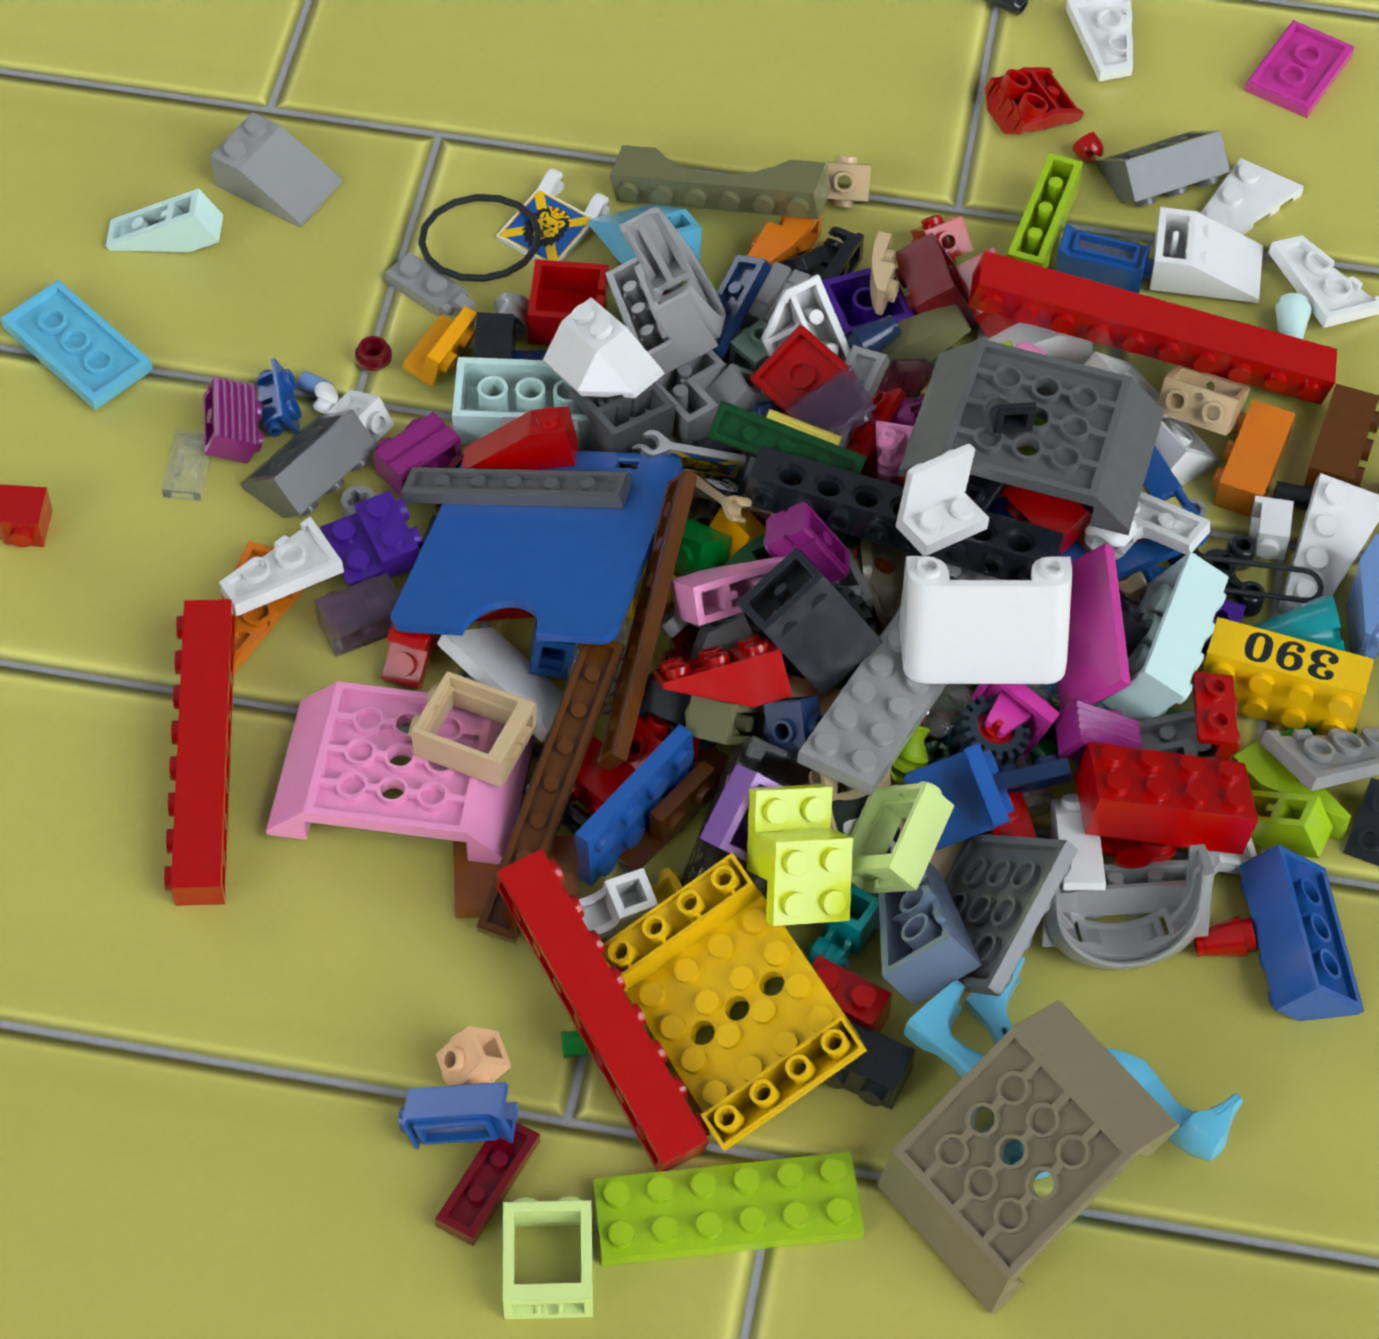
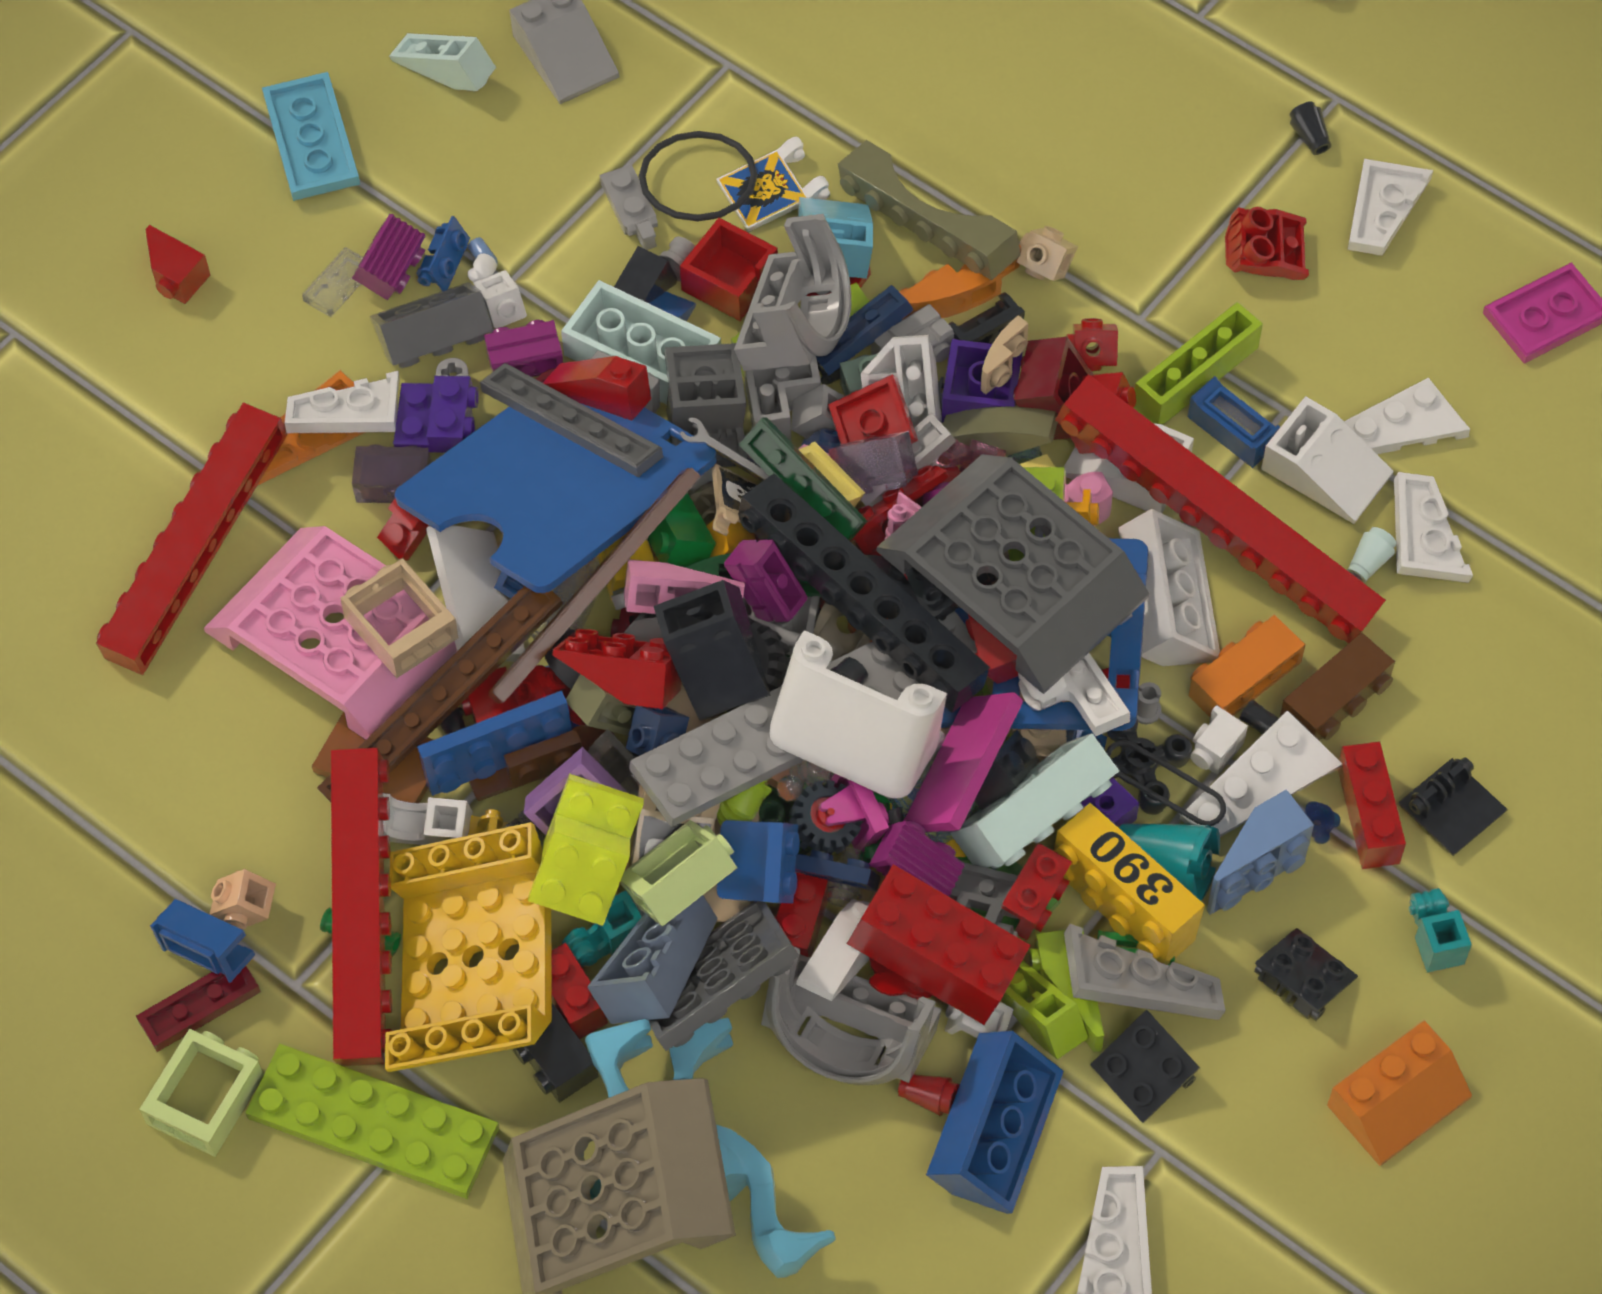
camera: 30 degrees right, 5 degrees up
dark red plate [355,336,392,371] -> none
light orange bracket [402,306,477,387] -> none
white wedge [543,297,665,398] -> none
black tile [780,246,830,271] -> none
dark blue cone [845,315,901,352] -> none
white bracket [895,444,989,556] -> none
black slope [989,402,1037,434] -> none
red hinge [1072,132,1104,163] -> none
slope [1097,130,1230,207] -> none
tan window [1157,365,1251,436] -> none

